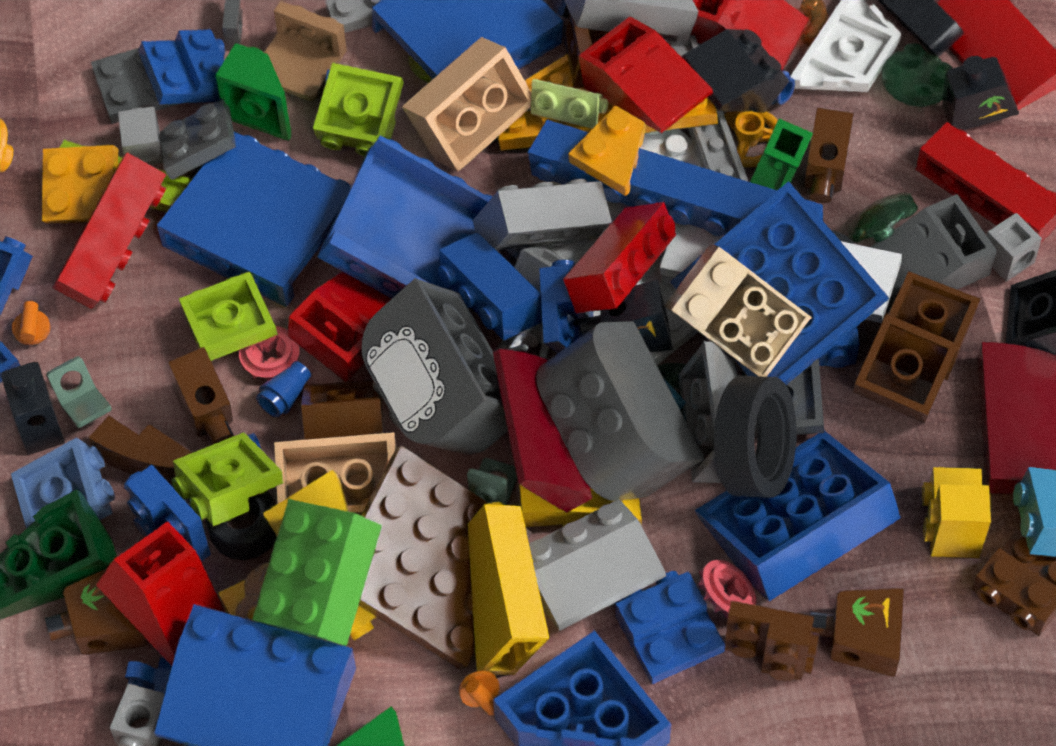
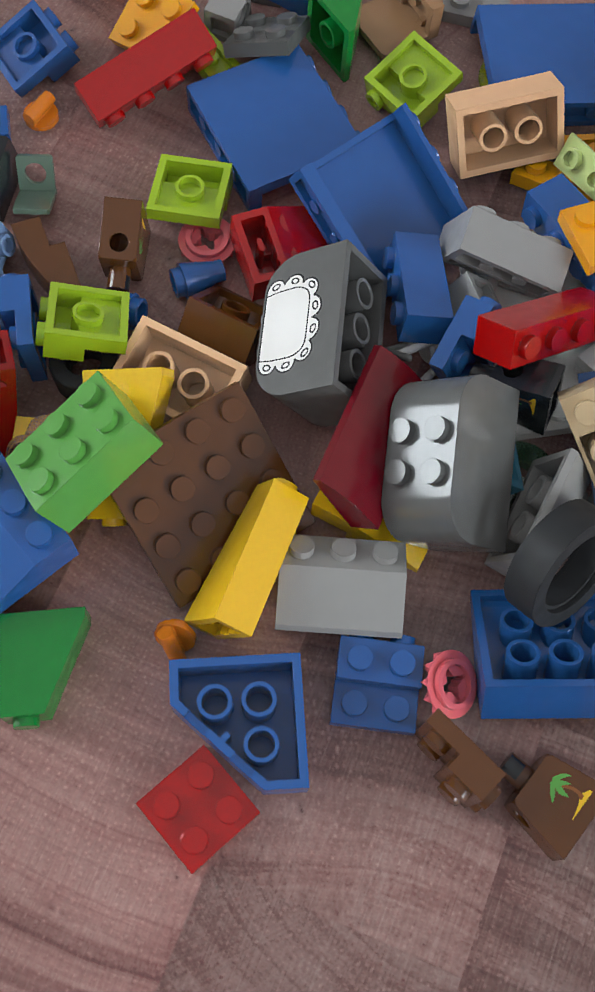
camera: 25 degrees right, 10 degrees up
sand green bracket [467,458,518,505] -> none

